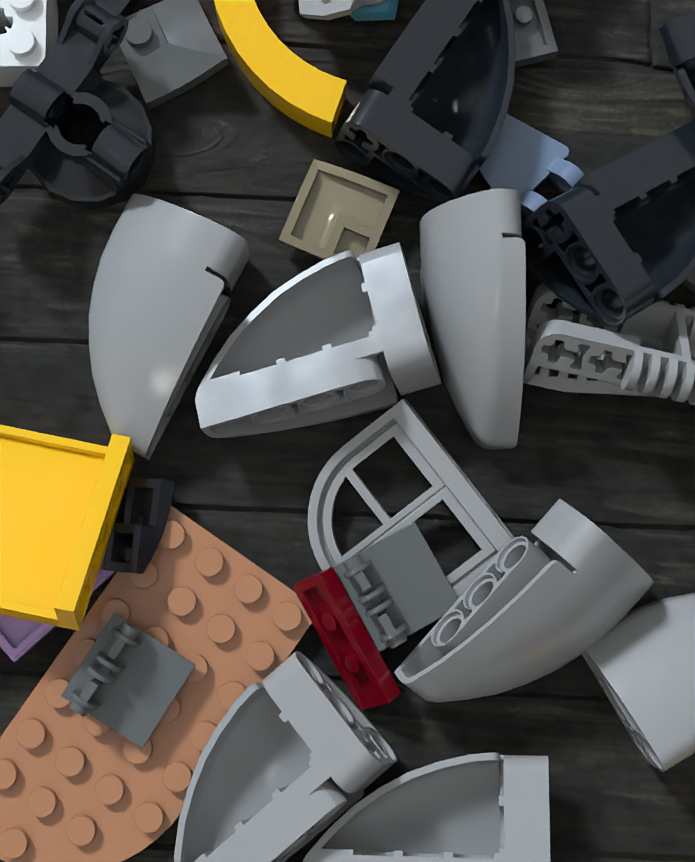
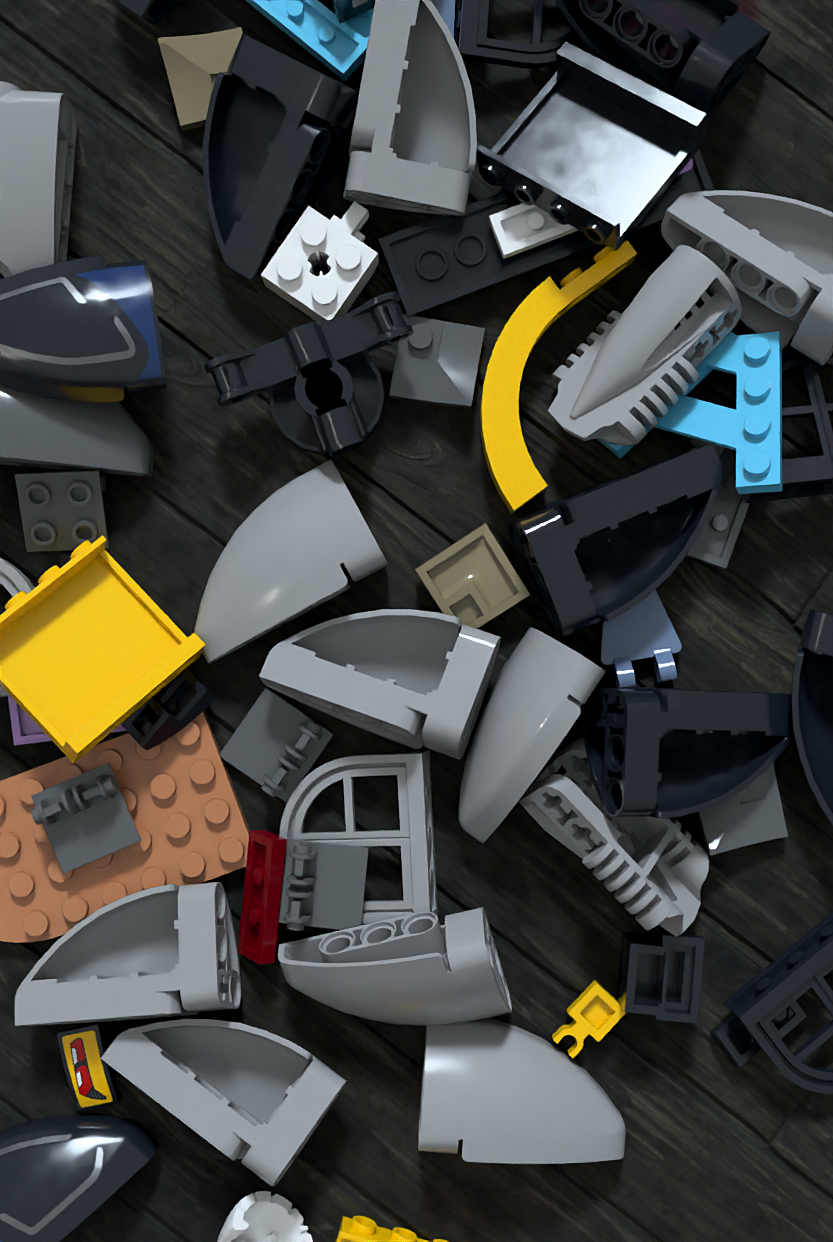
camera: 45 degrees right, 5 degrees up
none -> dark grey hinge [219,688,334,803]

